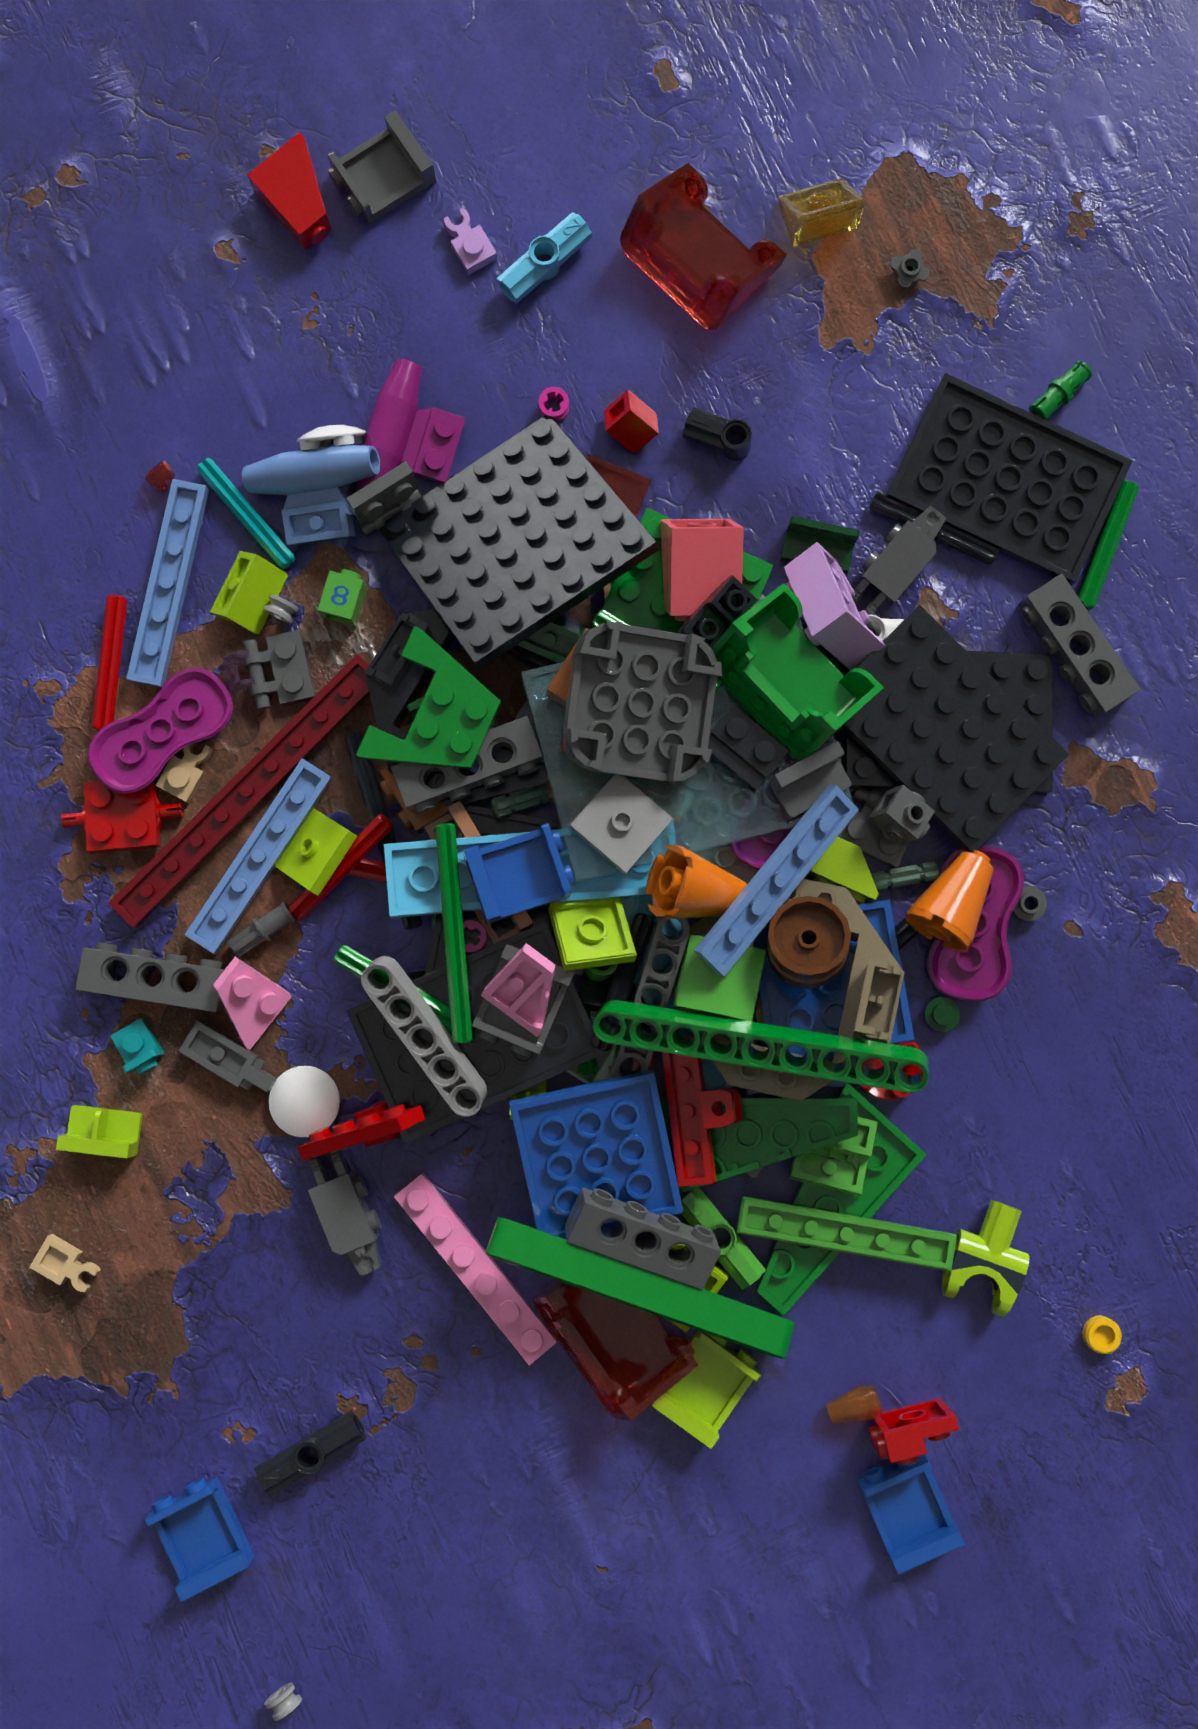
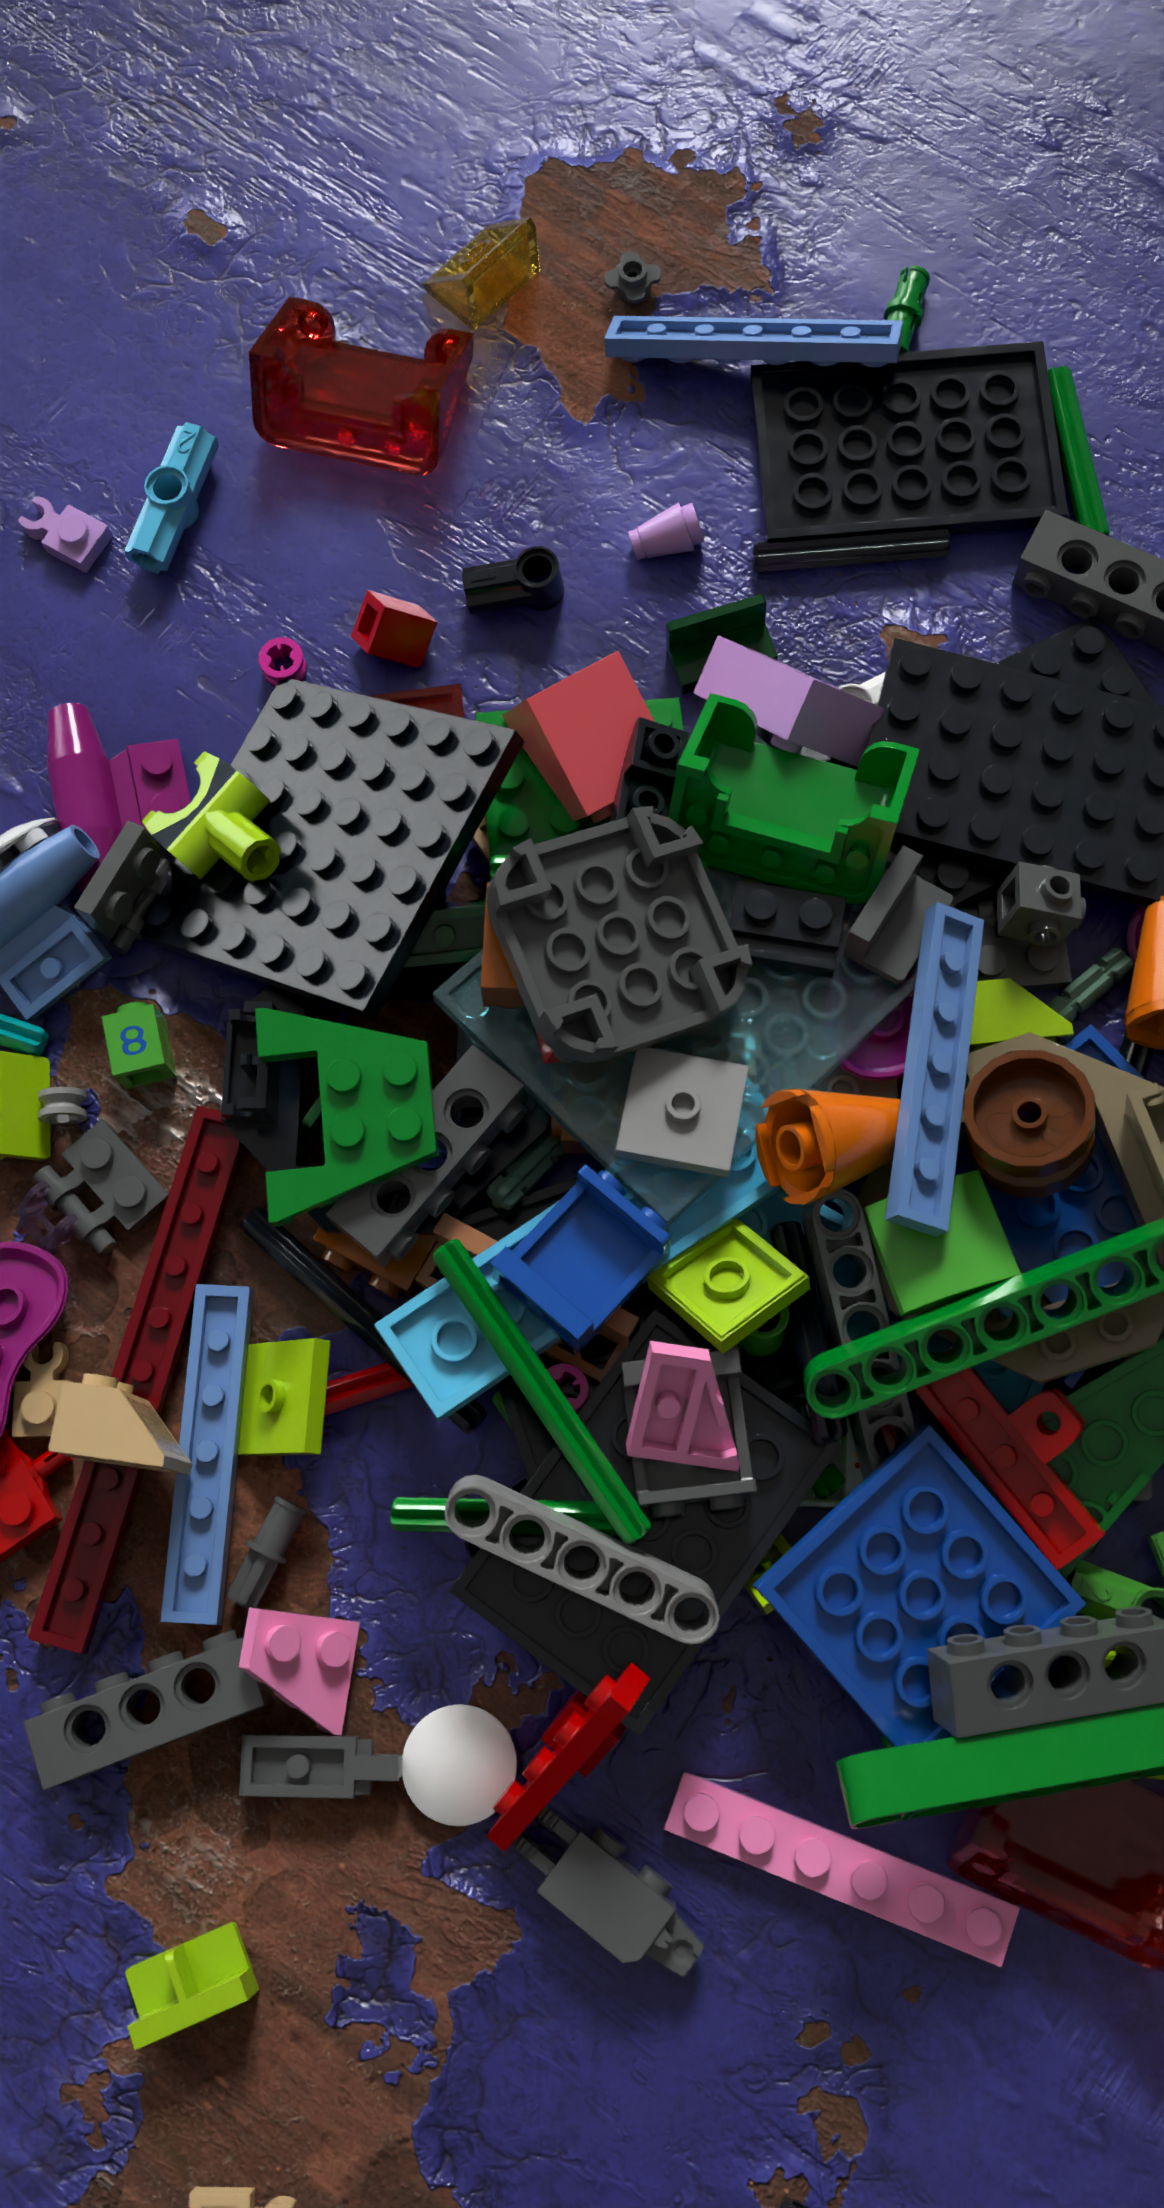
camera: 20 degrees left, 10 degrees down
teal bracket [110,1018,165,1075] -> none
red axle [288,814,393,920] -> none
dark grey hinge [852,505,947,615] -> none
none -> tan slope [48,1373,192,1475]
none -> lime connector [142,752,281,882]
none -> medium blue plate [604,316,903,367]
none -> lavender cone [628,502,705,560]

